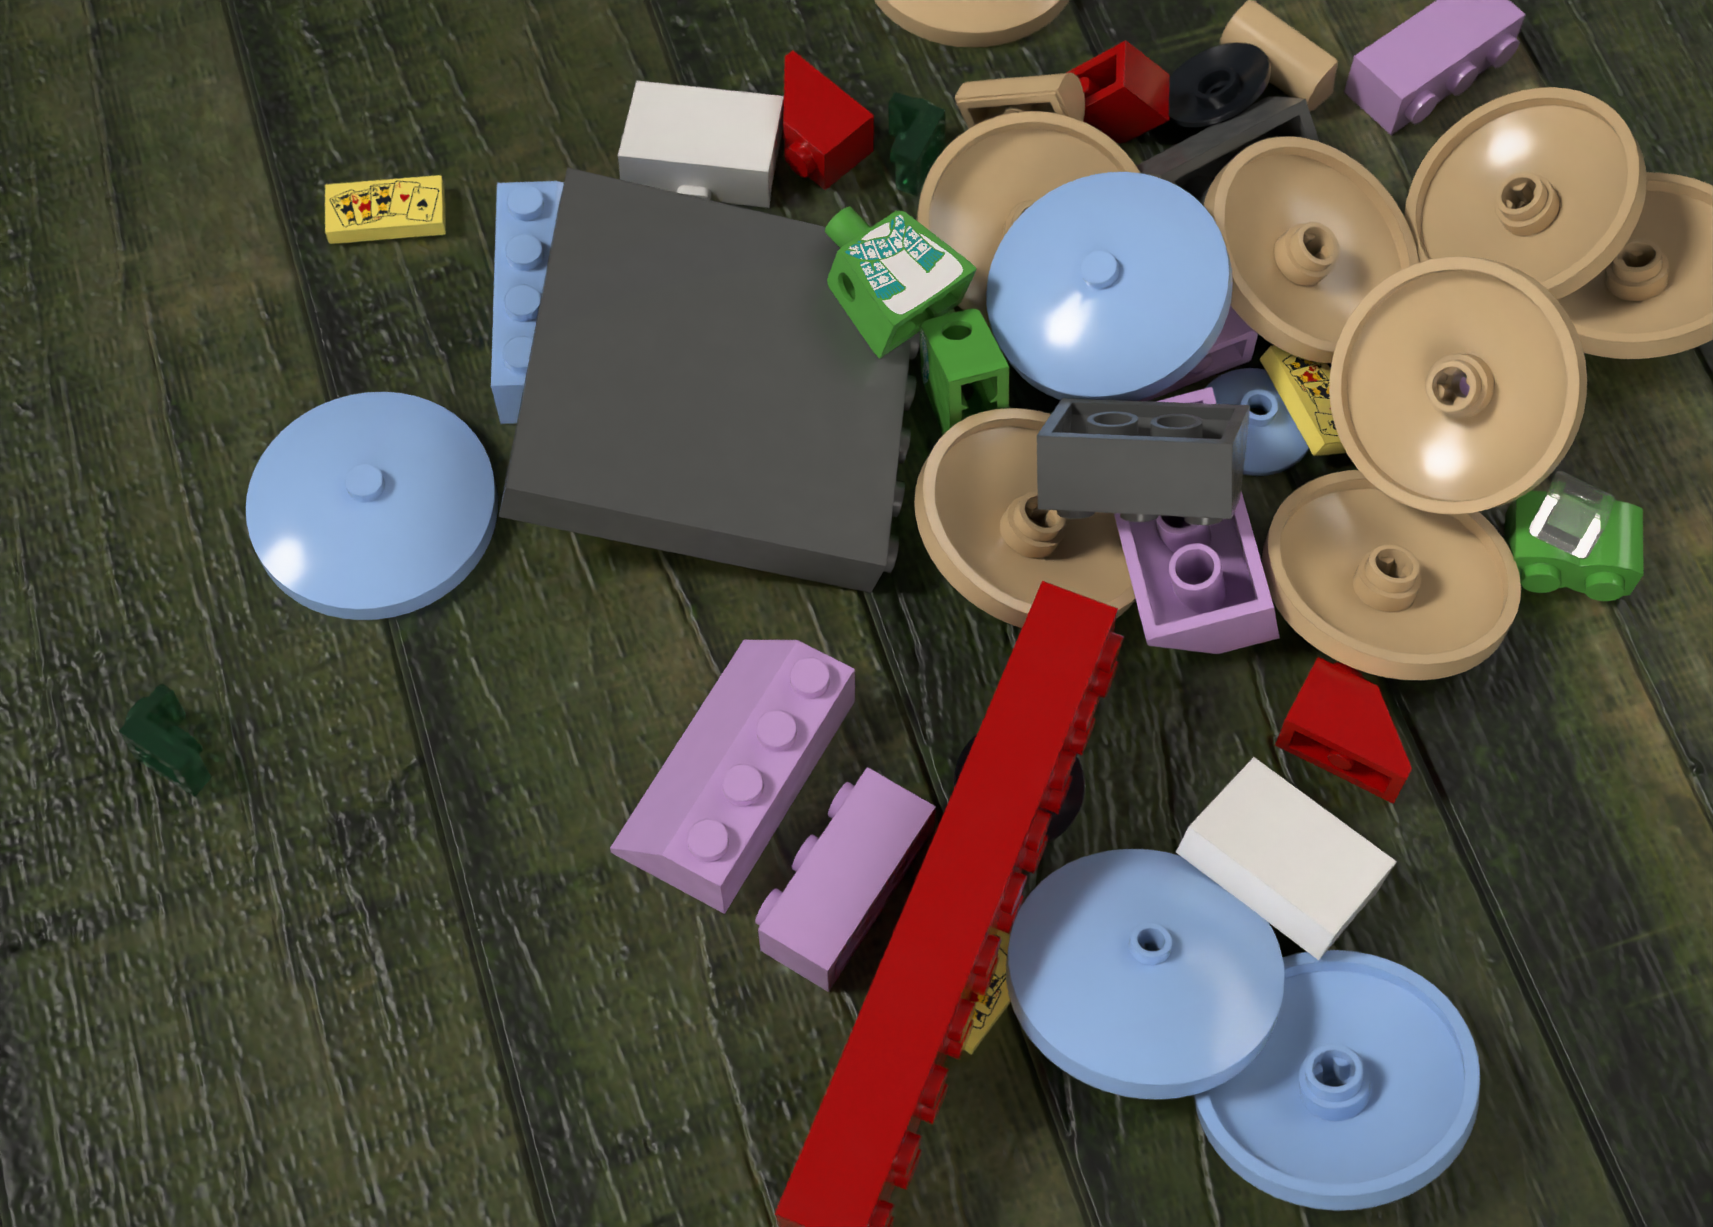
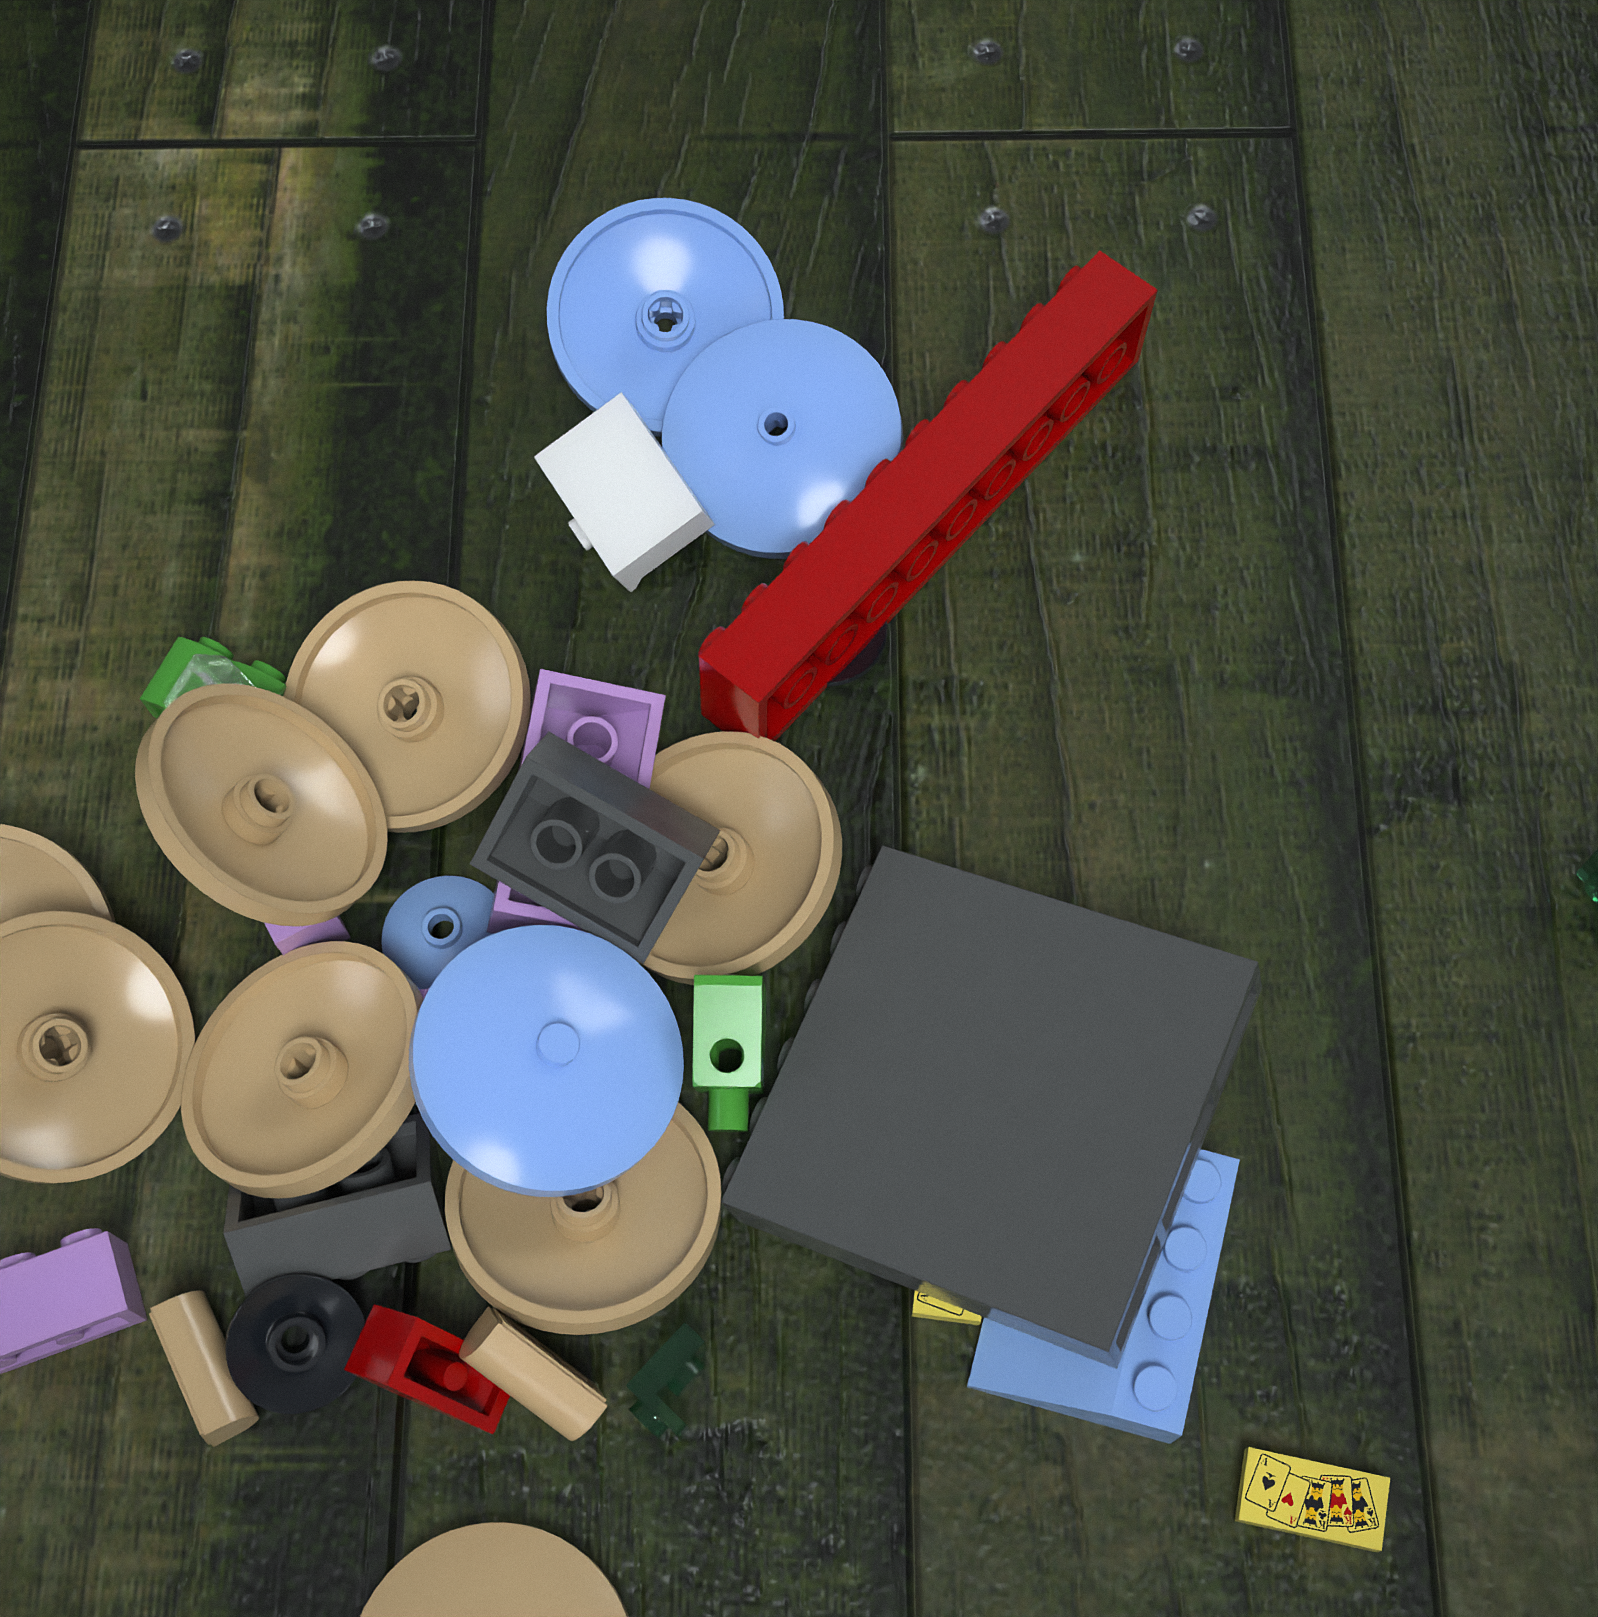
camera: 160 degrees left, 5 degrees up
light blue dish [246,392,498,620] -> none
lavender slope [610,640,855,914] -> none
white container [618,81,784,208] -> none
lavender brick [755,767,936,992] -> none
red slope [783,50,874,190] -> none
torso [825,207,977,359] -> none
light yellow tile [1260,346,1347,456] -> none
red slope [1275,657,1412,804] -> none

